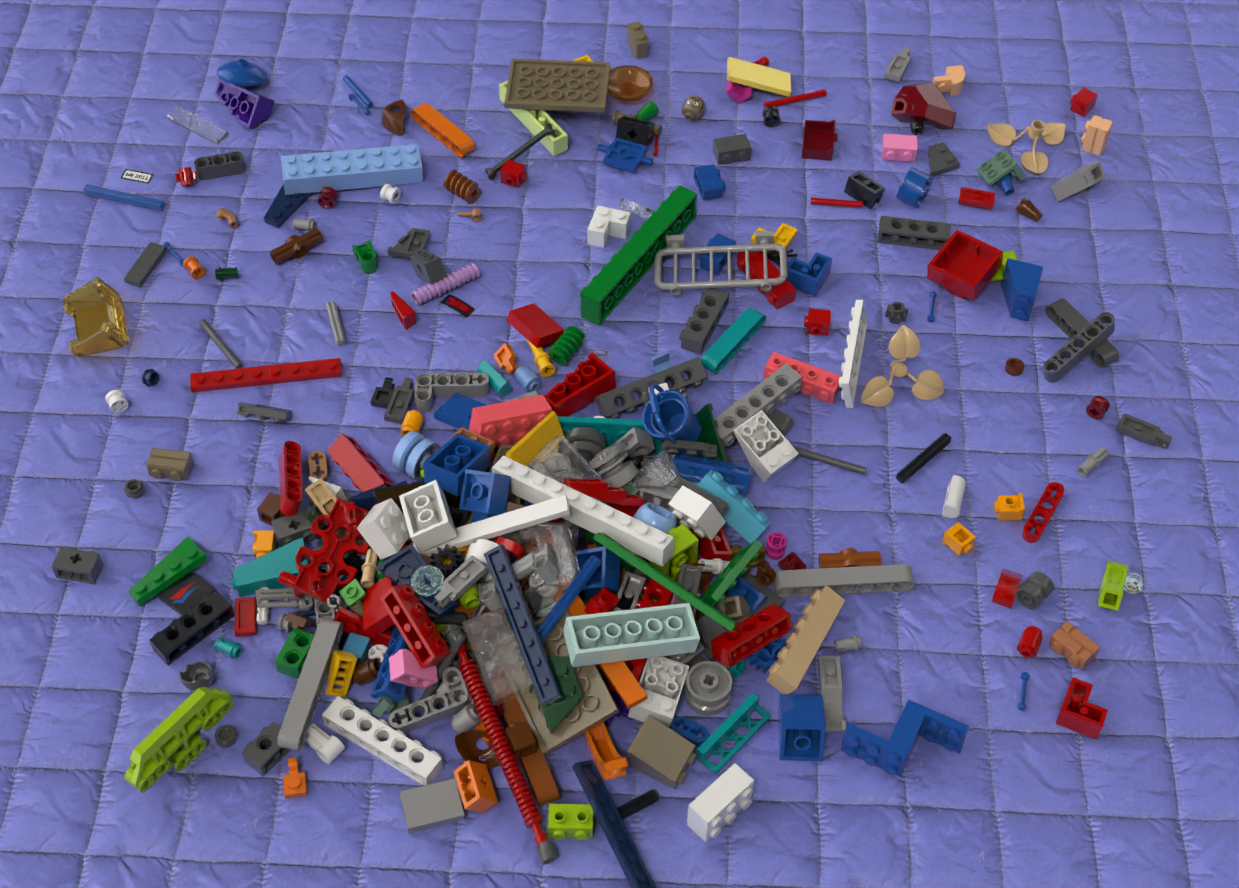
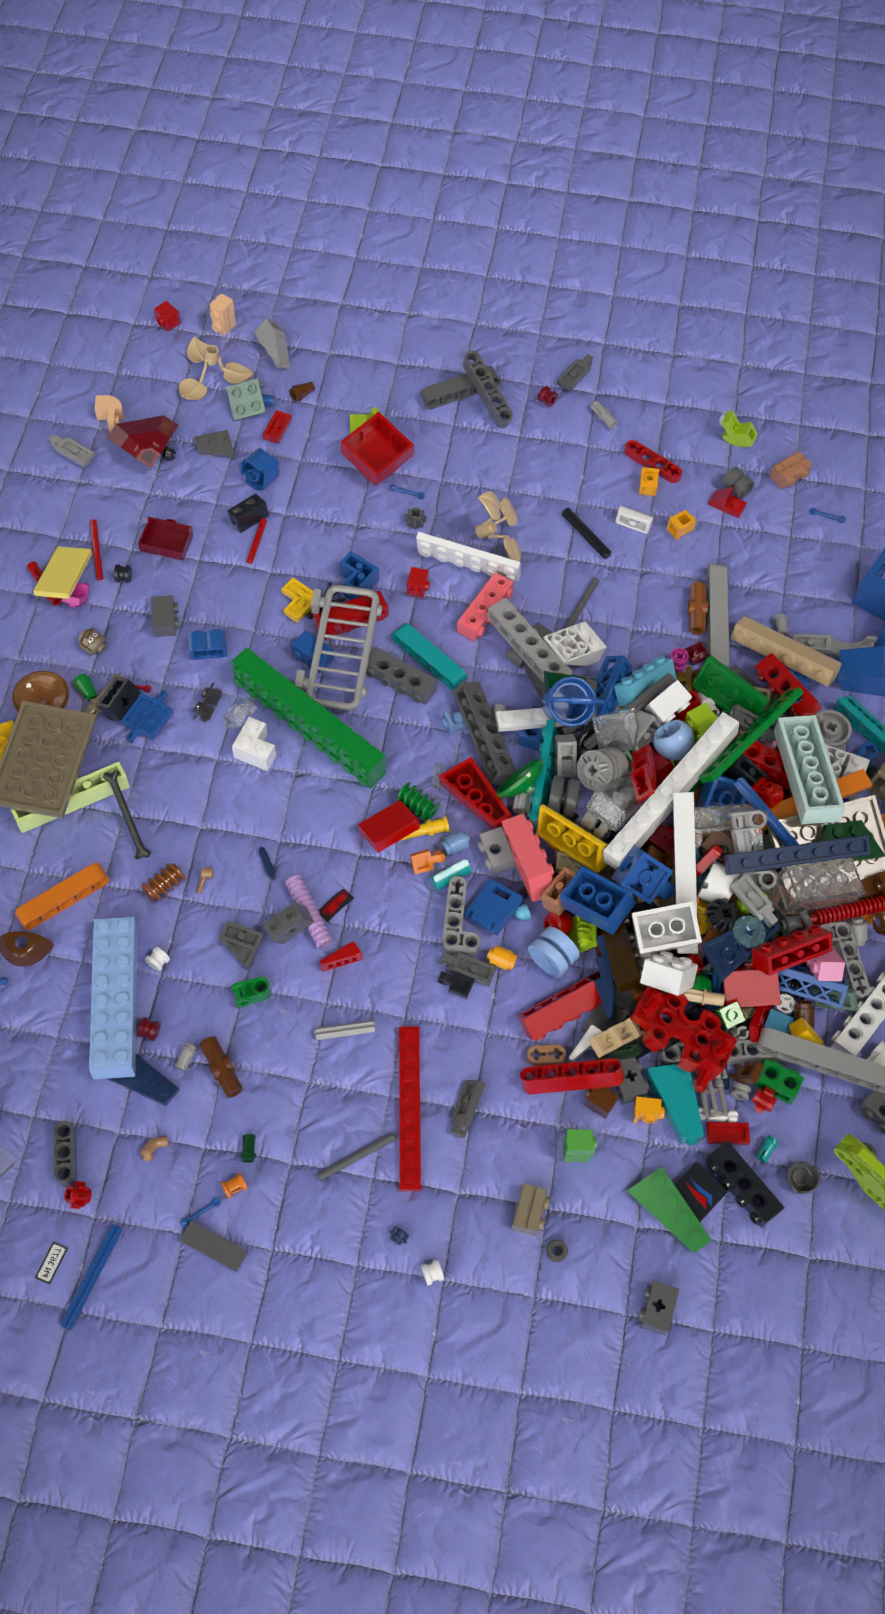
camera: 85 degrees left, 10 degrees up
clear yellow windscreen [63,276,129,357] -> none
red brick [500,159,528,188] -> none
dark grey brick [877,216,951,250] -> none
bright pink brick [881,134,917,162] -> none
blue slope [1001,258,1043,321] -> none
copper tile [1005,358,1024,376] -> none
red brick [1017,626,1043,658] -> none
red brick [1055,677,1108,740] -> none
none -> clear smoke hinge [193,683,222,722]
none -> dark blue piece [259,847,275,880]
none -> green dish [495,757,543,798]
none -> bright green piece [563,1129,597,1162]
none -> red gear [751,1086,777,1114]

